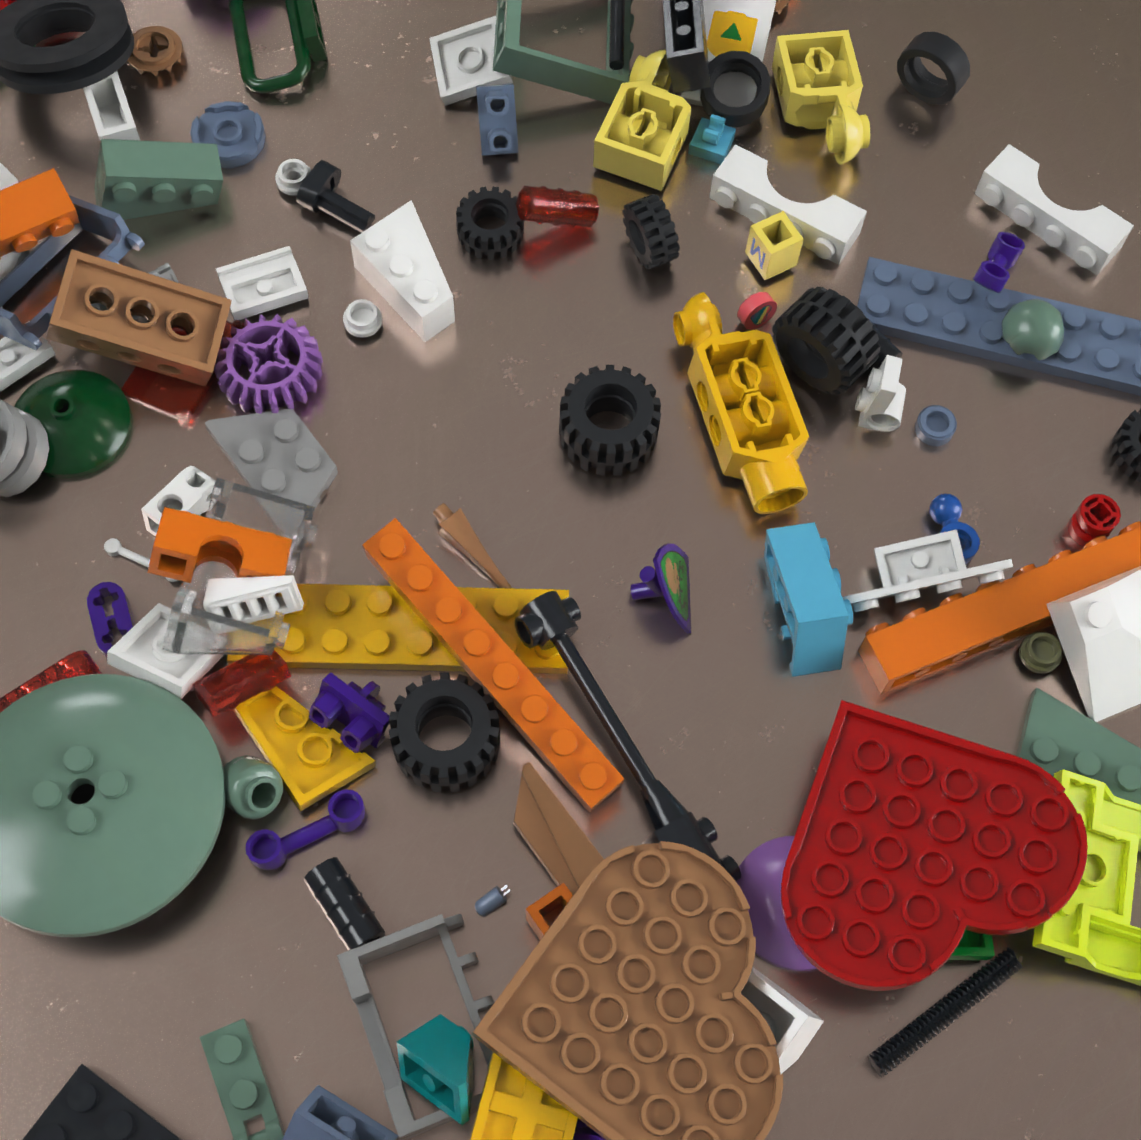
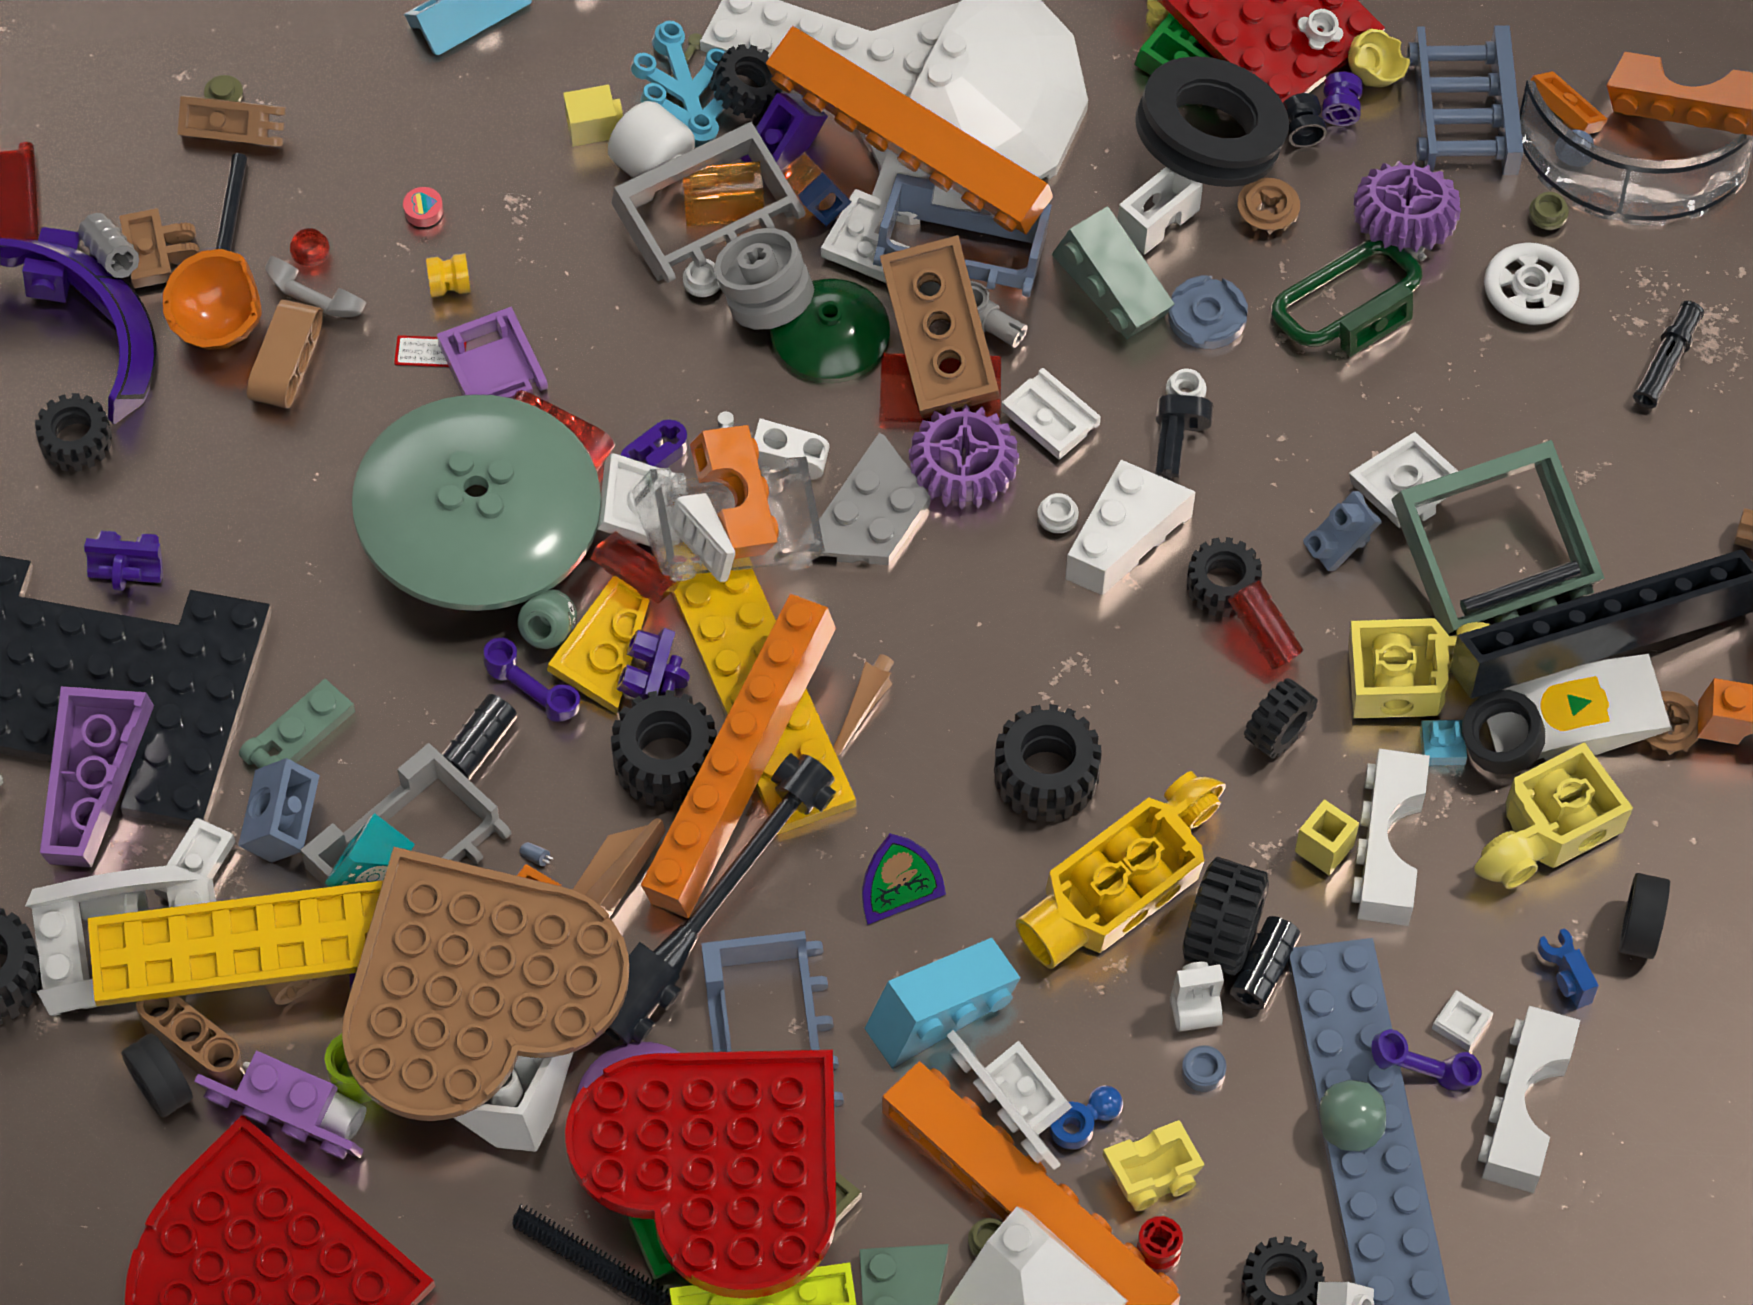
camera: 70 degrees right, 5 degrees down
coral tile [737,292,777,330] -> none
none -> sand blue hinge [701,931,844,1107]
none -> light yellow cylinder [1102,1120,1205,1211]
none -> white tile [1432,990,1493,1052]
none -> blue plate [1537,928,1599,1009]

